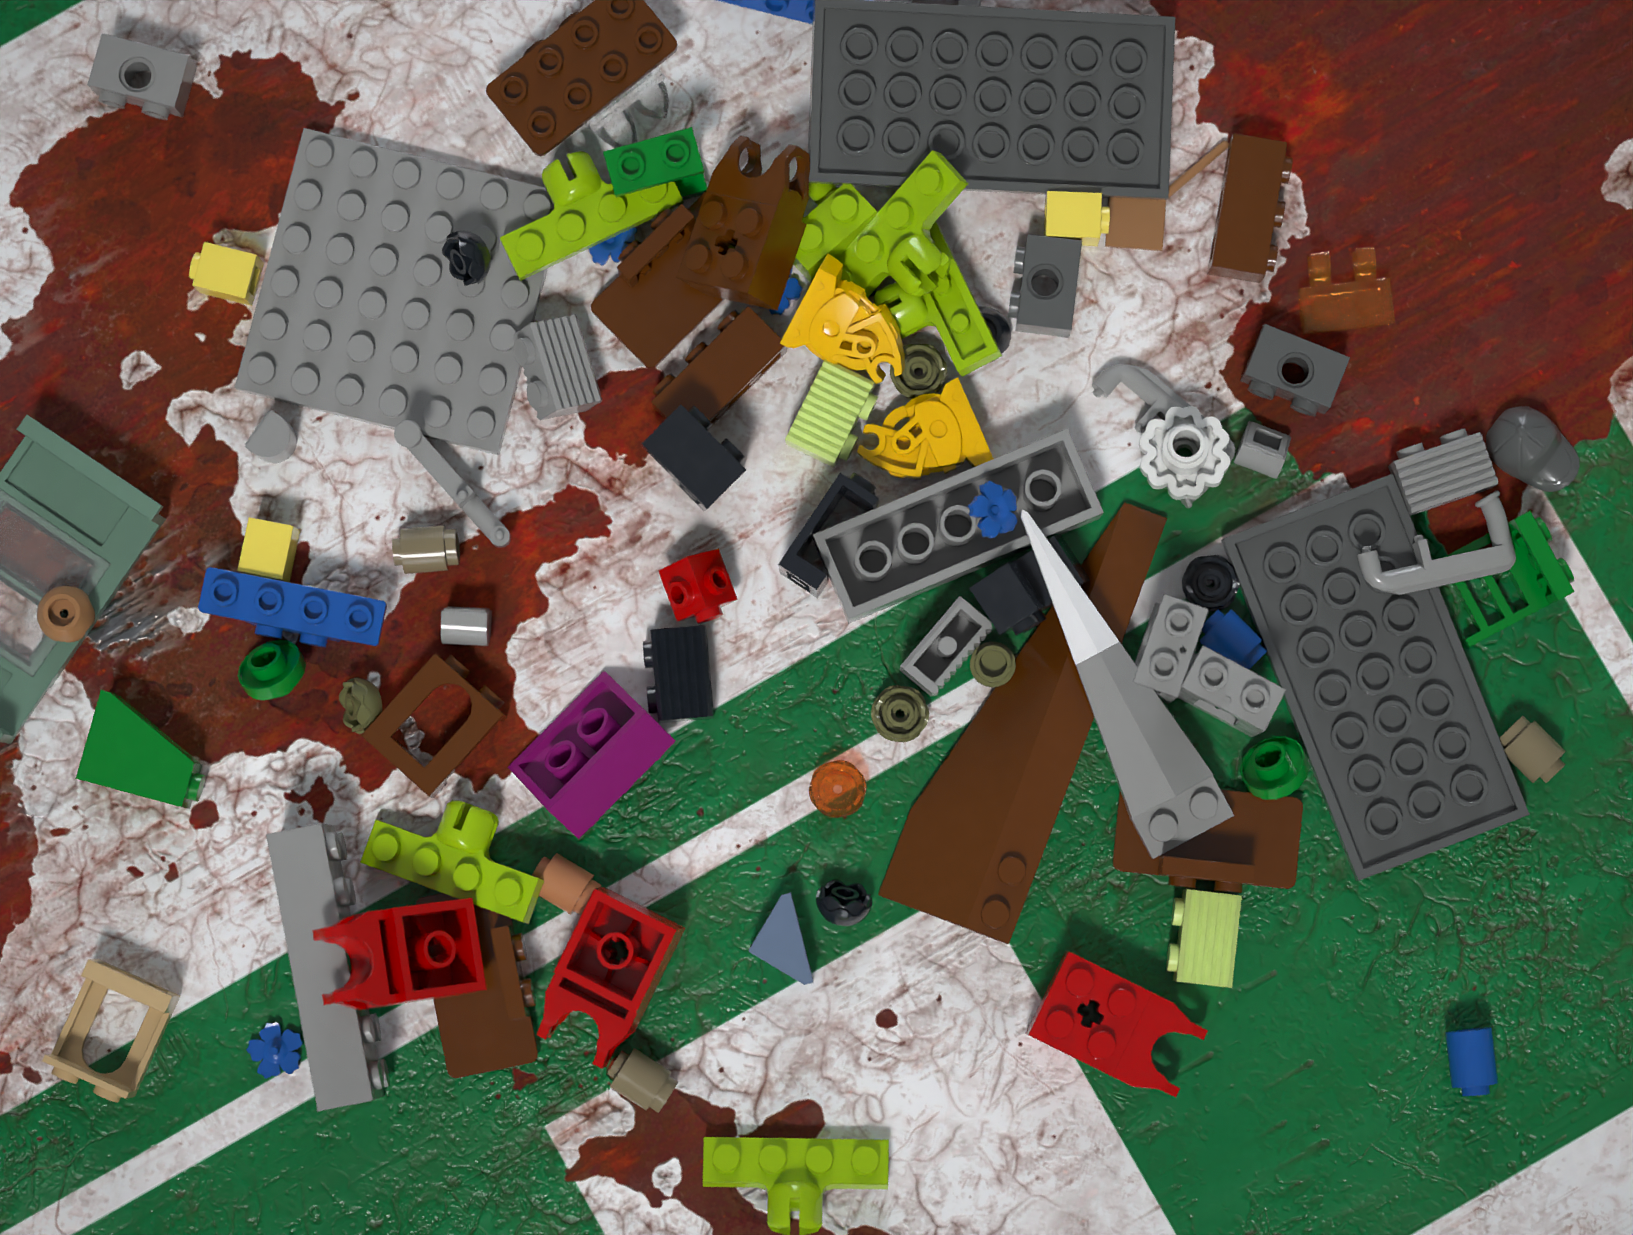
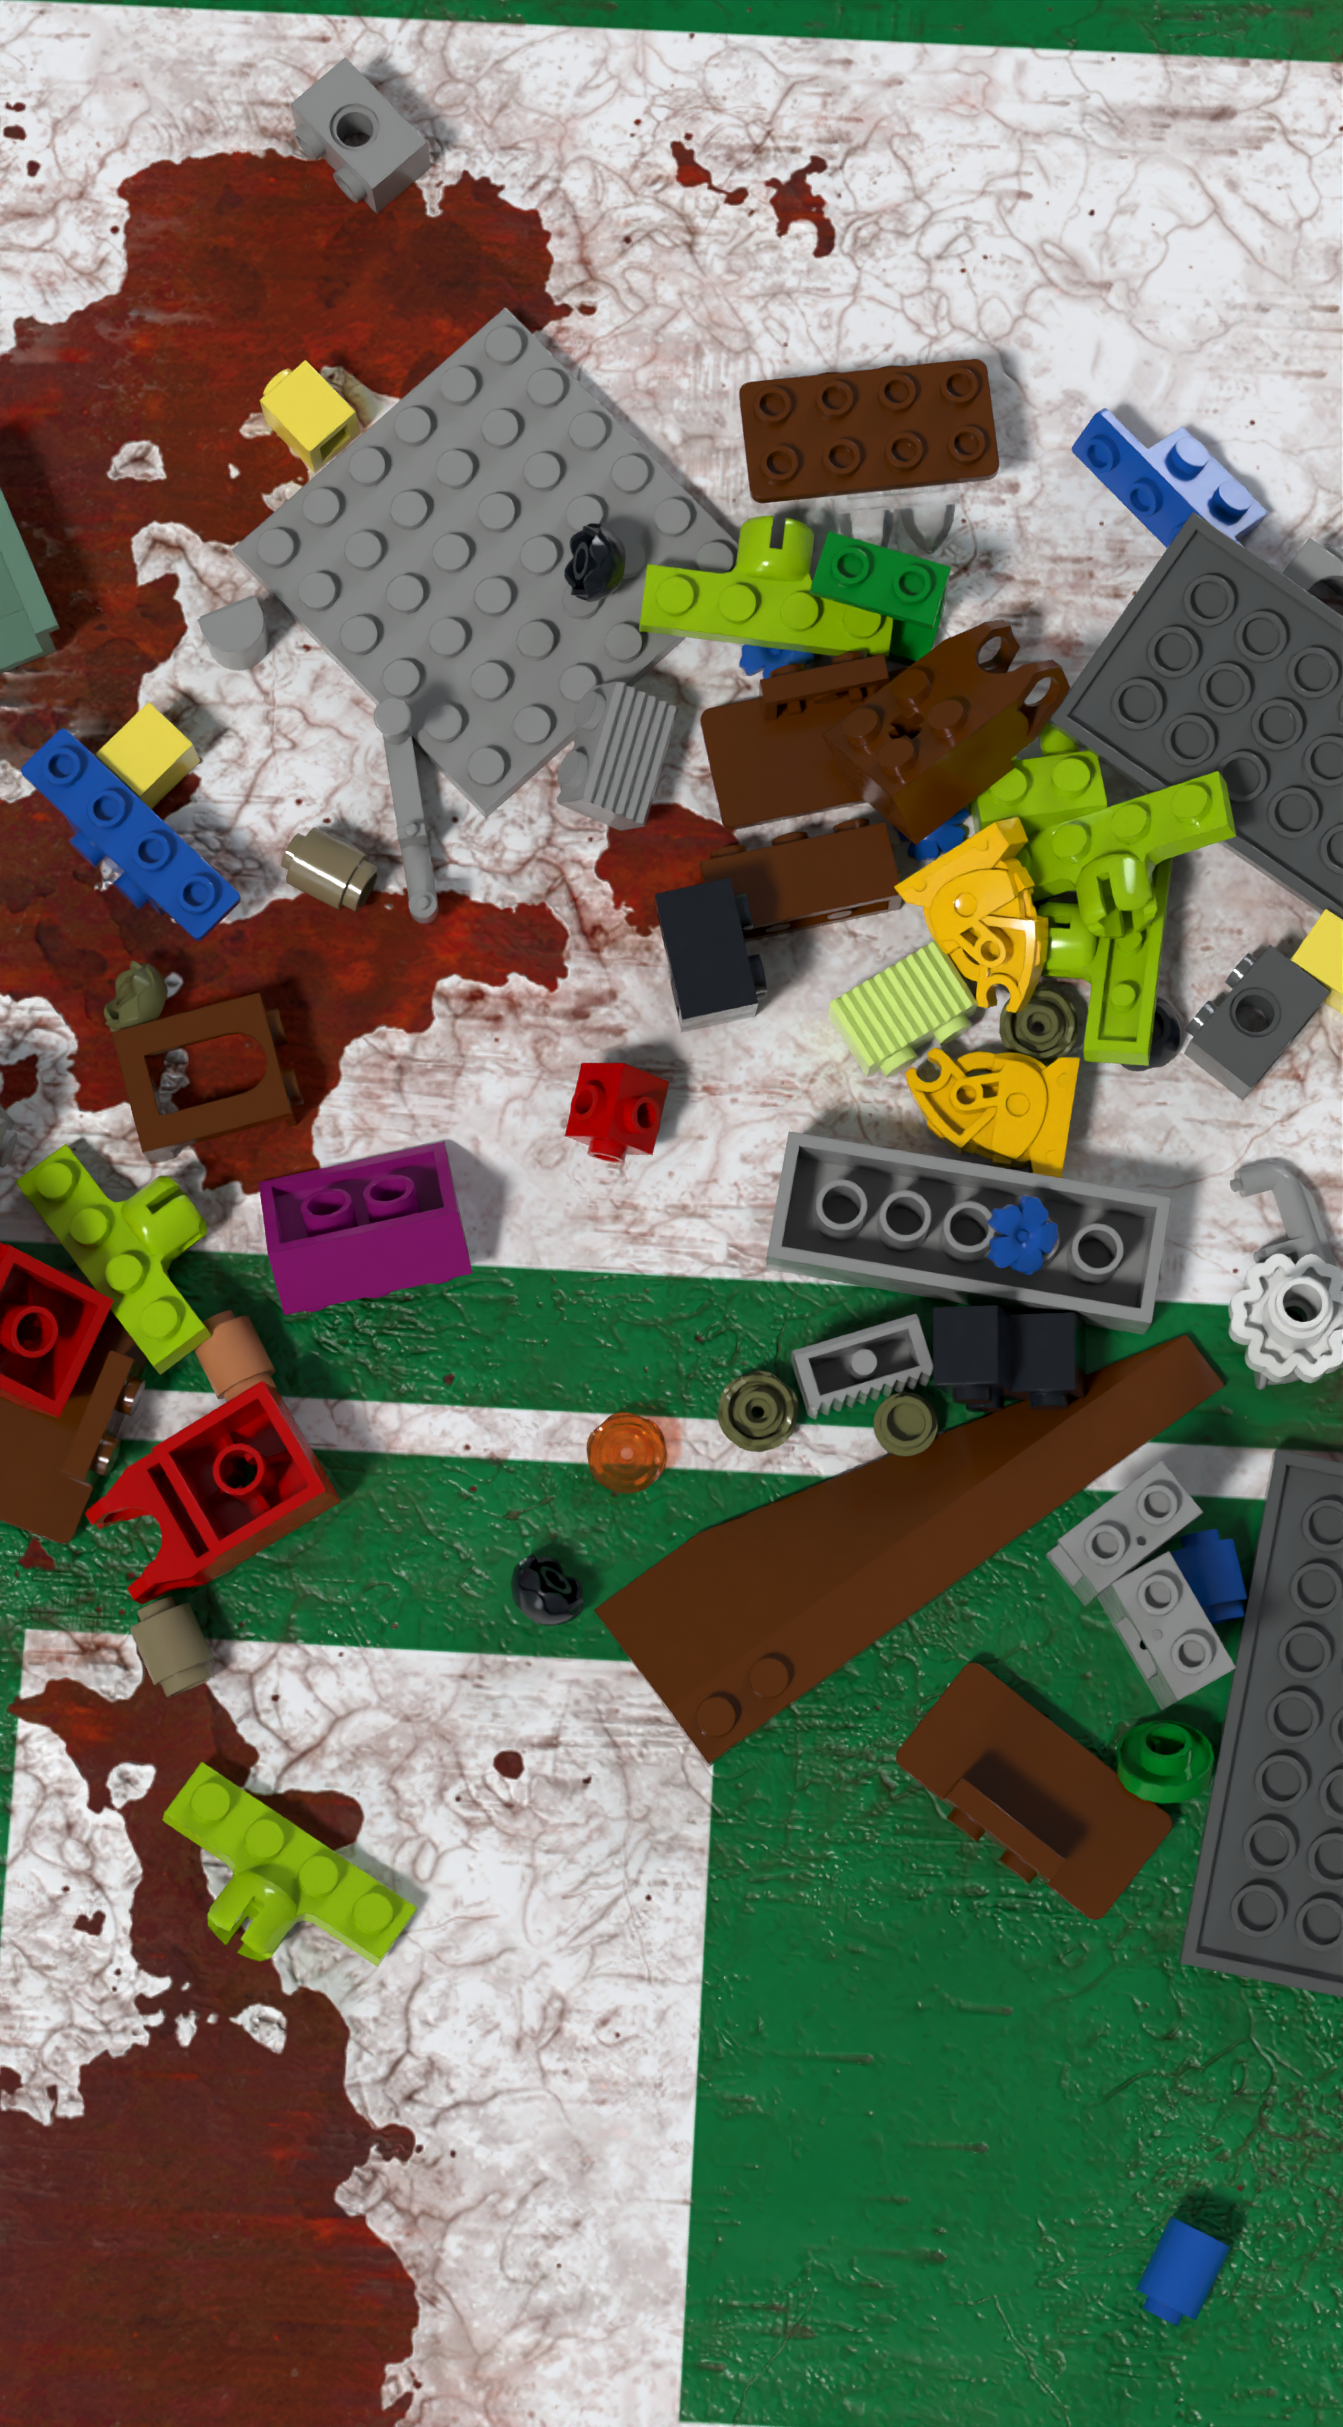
camera: 30 degrees right, 5 degrees down
green plate [237,640,306,700] -> none
light grey brick [441,607,492,646] -> none
black brick [643,625,714,723] -> none
sand blue slope [748,893,814,985] -> none
black panel [778,472,879,599] -> none
light grey plate [1021,510,1234,859] -> none
red brick [1025,951,1208,1098] -> none
yellowish green brick [1166,889,1242,988] -> none
black plate [1182,555,1240,612] -> none

